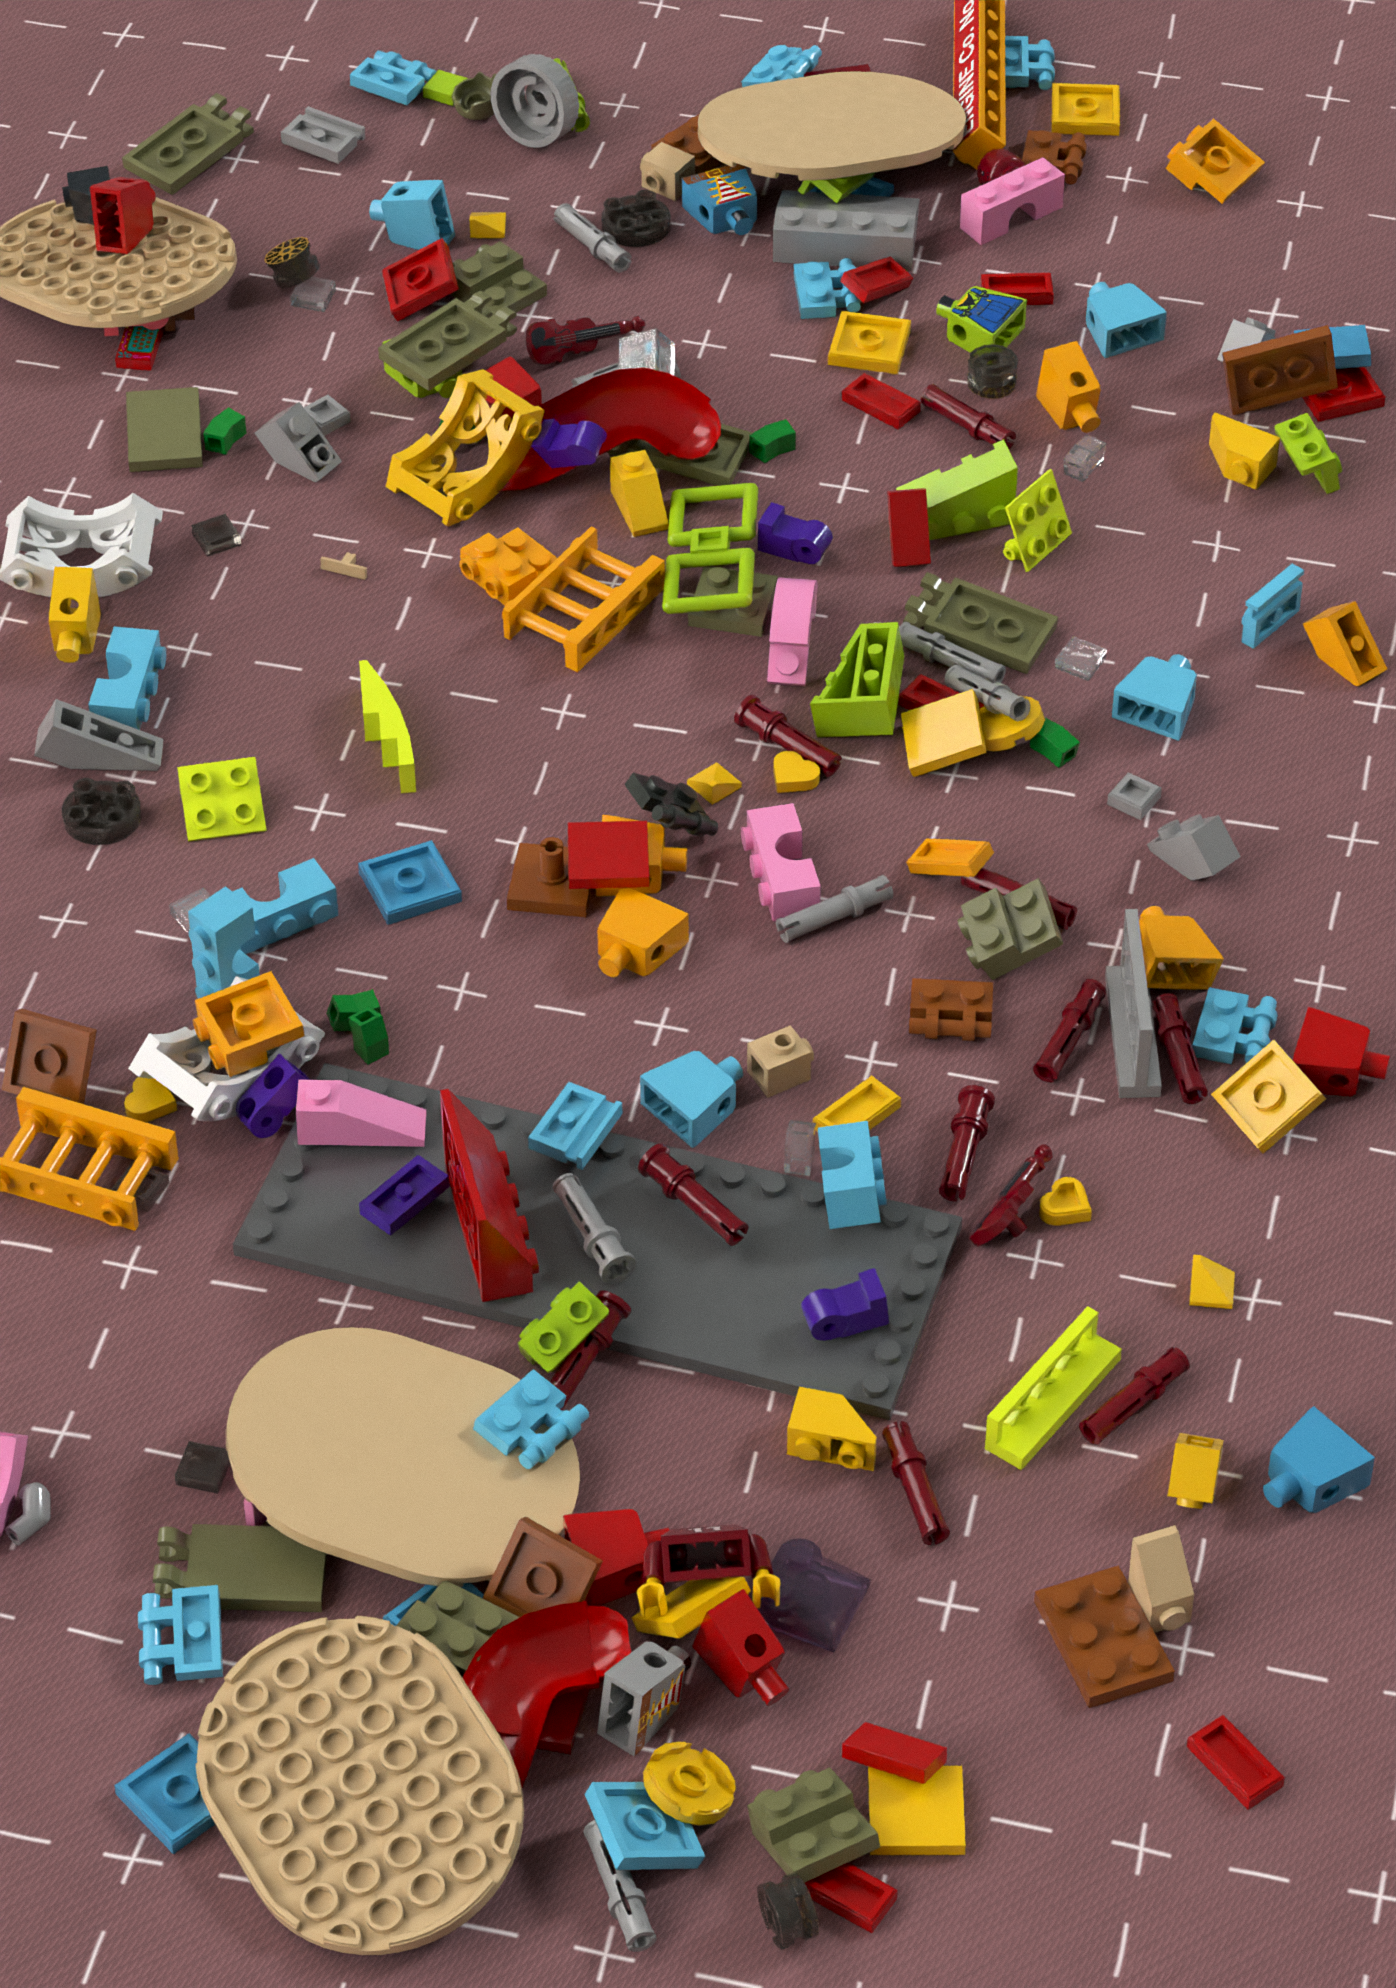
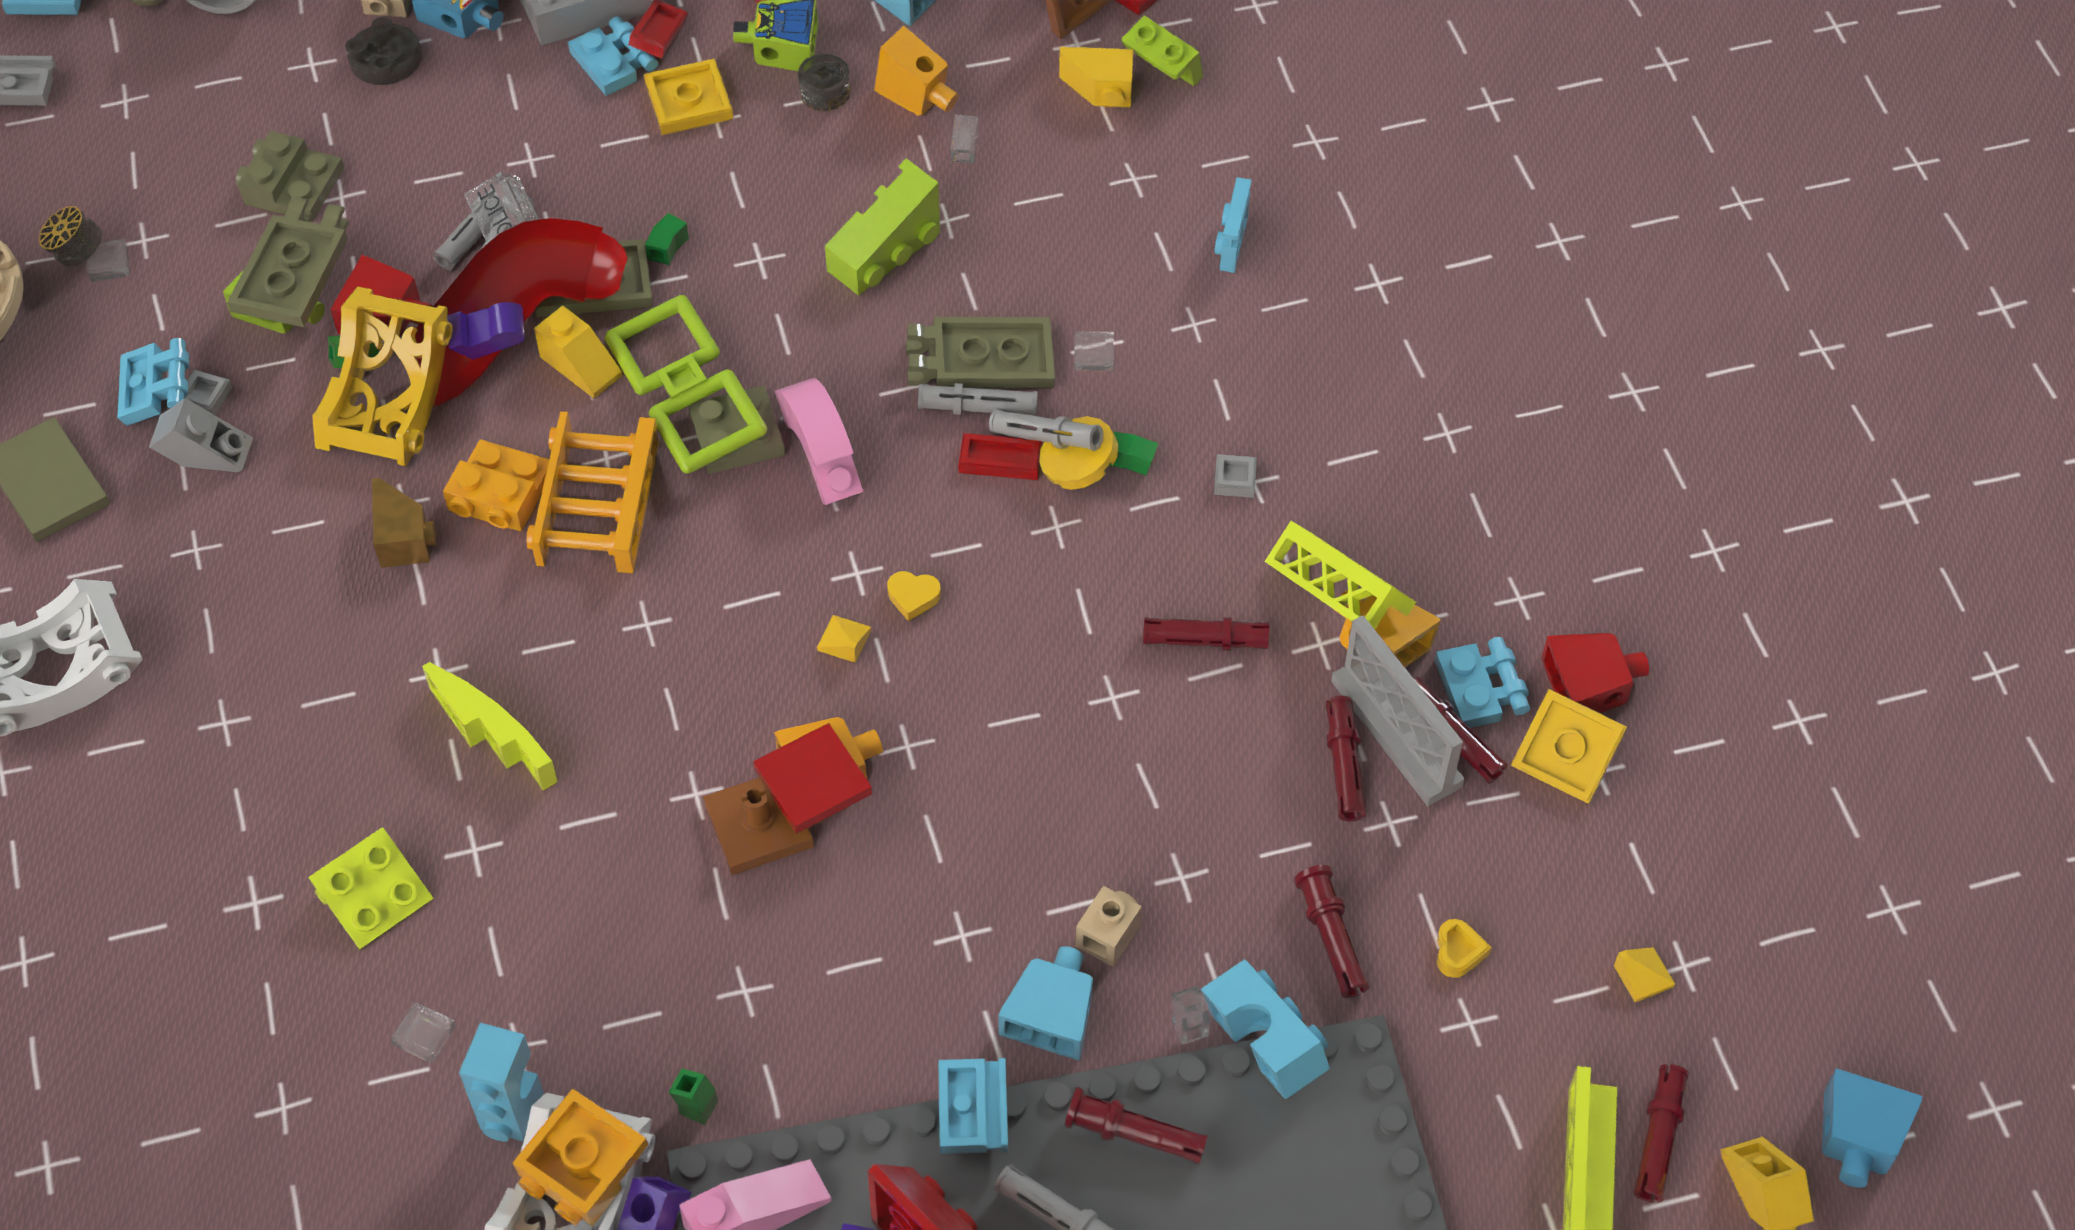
camera: 30 degrees left, 10 degrees up
light grey slope [34,699,163,771] -> none
yellow torso [49,566,101,663] -> none
clear smoke tile [62,778,142,845] -> none
medium azure arch [88,626,166,730] -> none
clear smoke tile [191,514,241,557] -> none
green piece [203,407,247,455] -> none
medium azure arch [232,858,338,954] -> none
tan piece [320,552,367,580] -> none
green piece [326,989,381,1031] -> none
dark azure tile [358,840,462,925] -> none
medium azure torso [369,180,455,250] -> none
red tile [382,238,458,322] -> none
yellow slope [469,212,506,238] -> none
dark red piece [526,316,646,365] -> none
light grey pin [554,203,632,273] -> none
light orange torso [597,888,689,977] -> none
pearl dark grey plate [624,773,718,837] -> none
dark red pin [734,695,842,777] -> none
bright pink arch [741,803,821,921] -> none
dark purple leg [758,502,833,564] -> none
light grey pin [776,875,893,943] -> none
dark purple leg [801,1268,890,1341] -> none
lime wedge [810,622,904,737] -> none
yellow tile [813,1075,901,1132] -> none
red tile [842,373,921,430] -> none
red tile [887,488,931,567] -> none
yellow tile [901,689,987,777] -> none
light orange tile [906,838,994,877] -> none
dark orange plate [909,978,993,1041] -> none
dark red pin [920,384,1016,450] -> none
olive plate [957,878,1063,980] -> none
dark red piece [969,1144,1053,1247] -> none
neon yellow hinge [1003,469,1072,572] -> none
medium azure torso [1112,654,1197,741] -> none
light grey slope [1147,814,1241,881] -> none
light orange slope [1303,601,1387,686] -> none
none -> medium azure plate [117,338,189,426]
none -> pearl gold slope [371,478,436,568]
none -> neon yellow fence [1264,520,1416,630]

